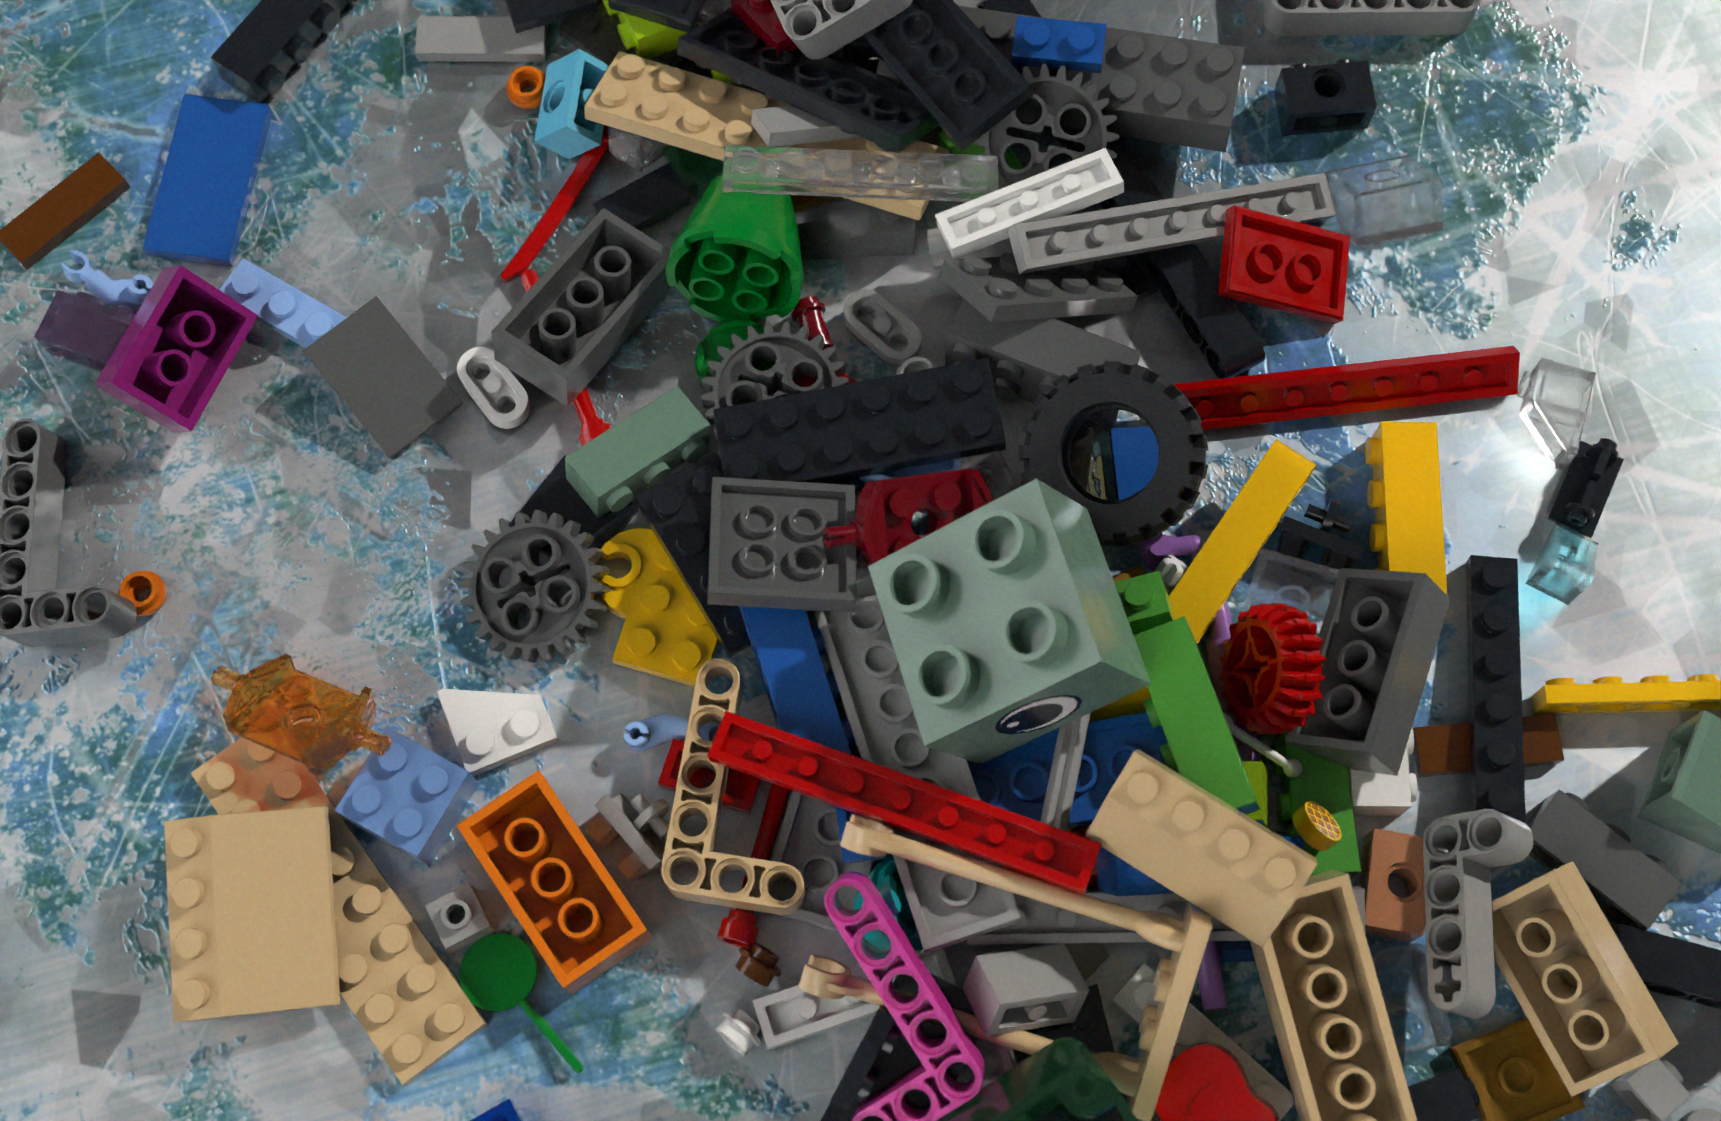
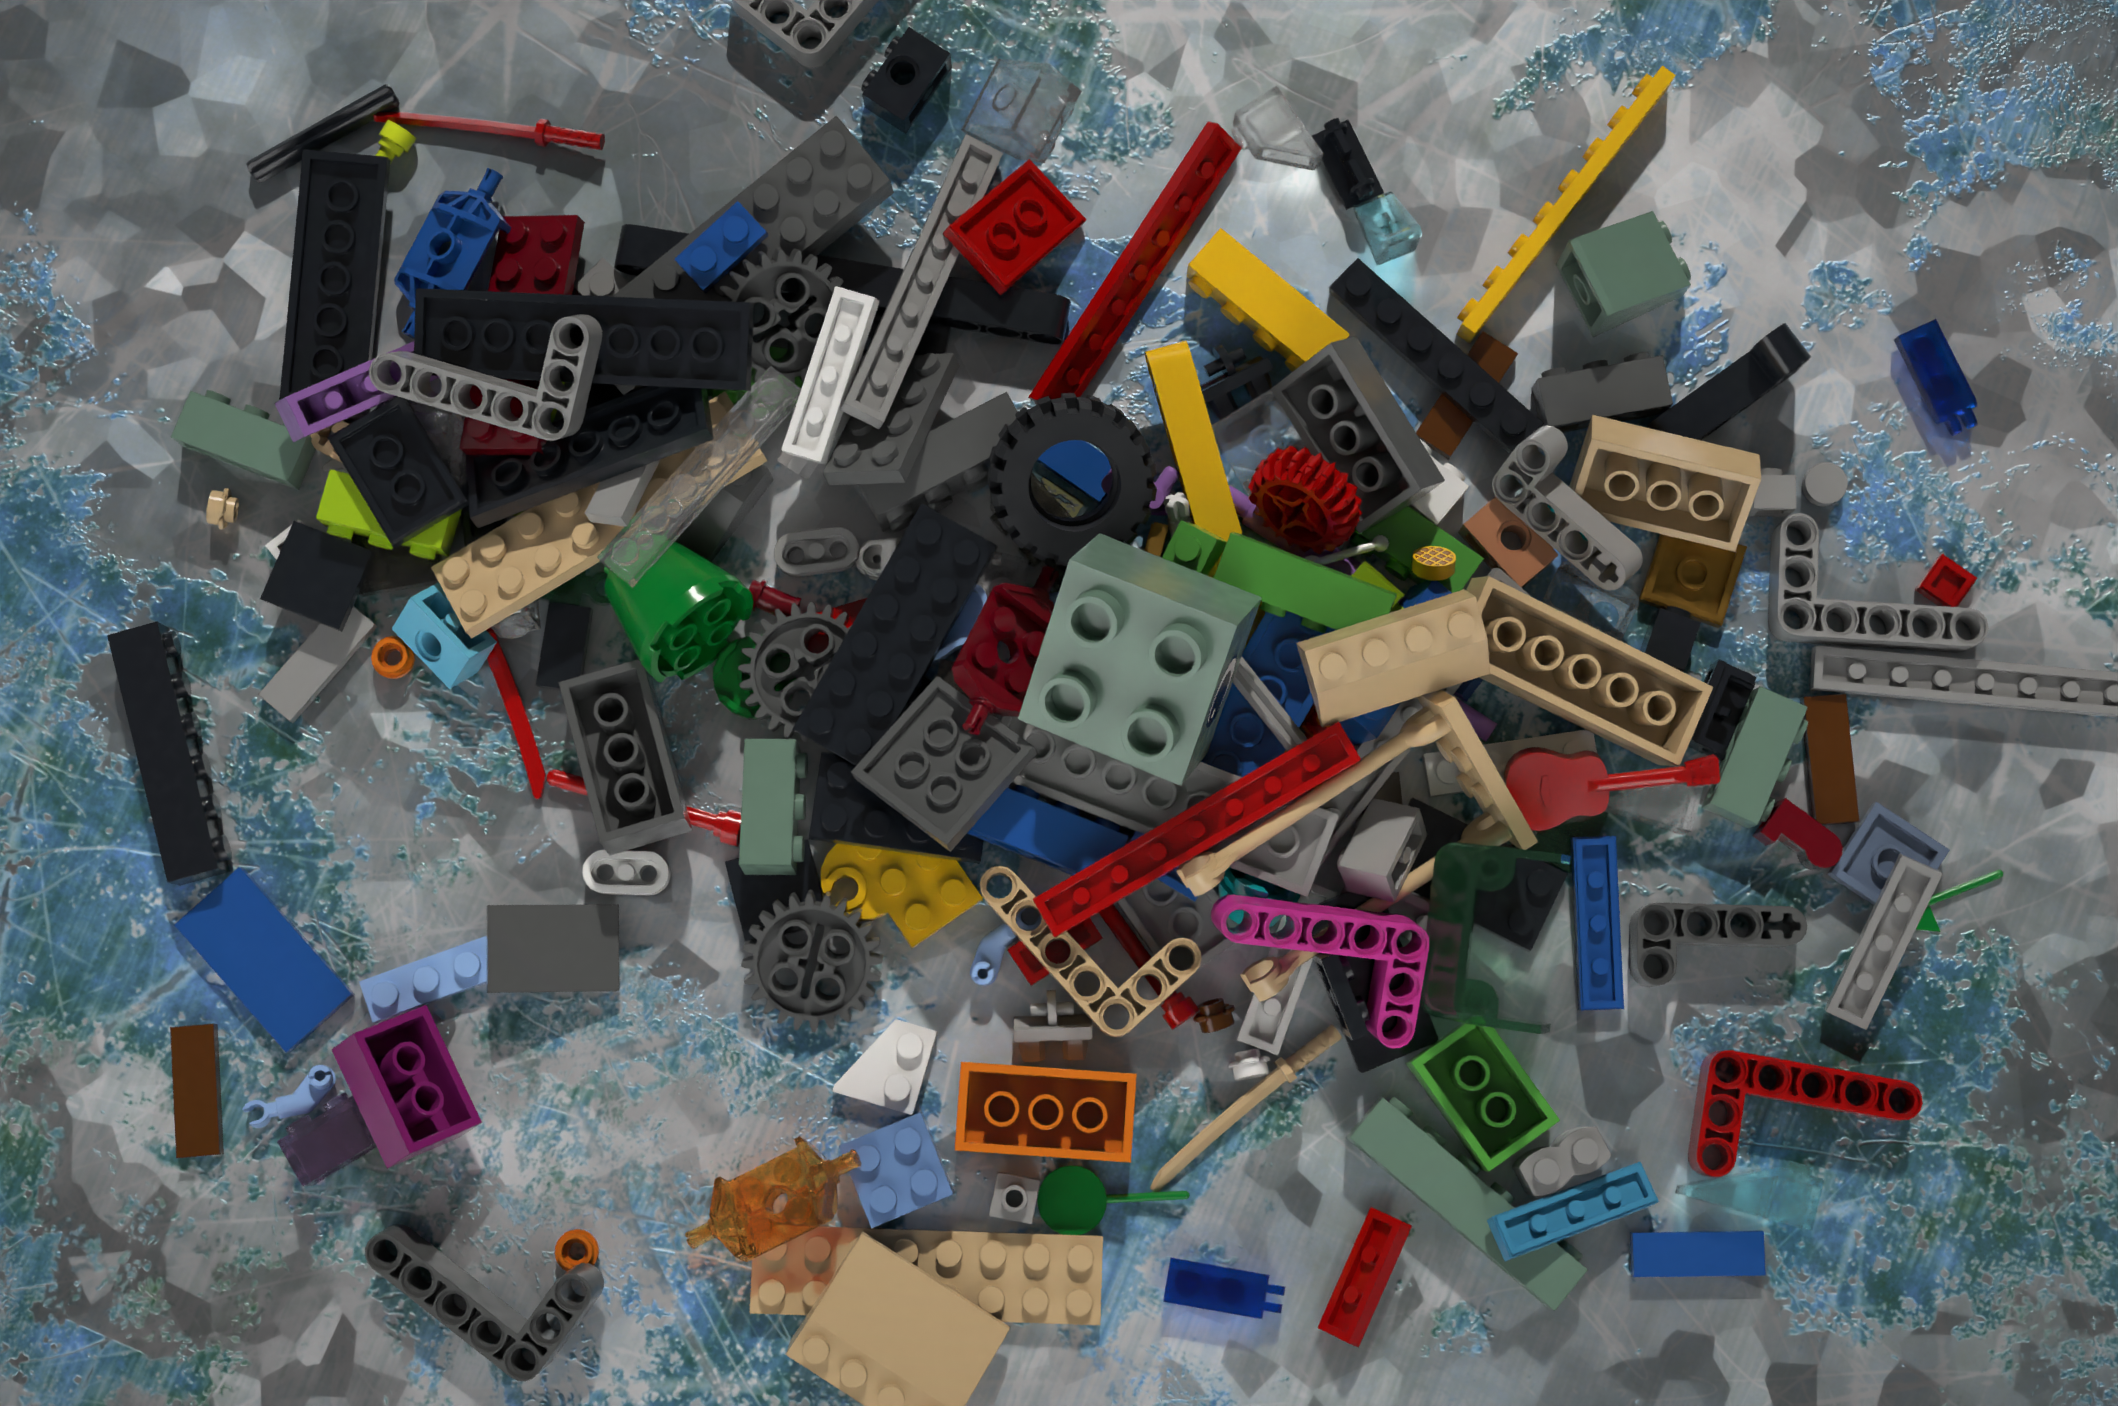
camera: 50 degrees left, 10 degrees up
none -> tan sword [1150,1024,1342,1192]

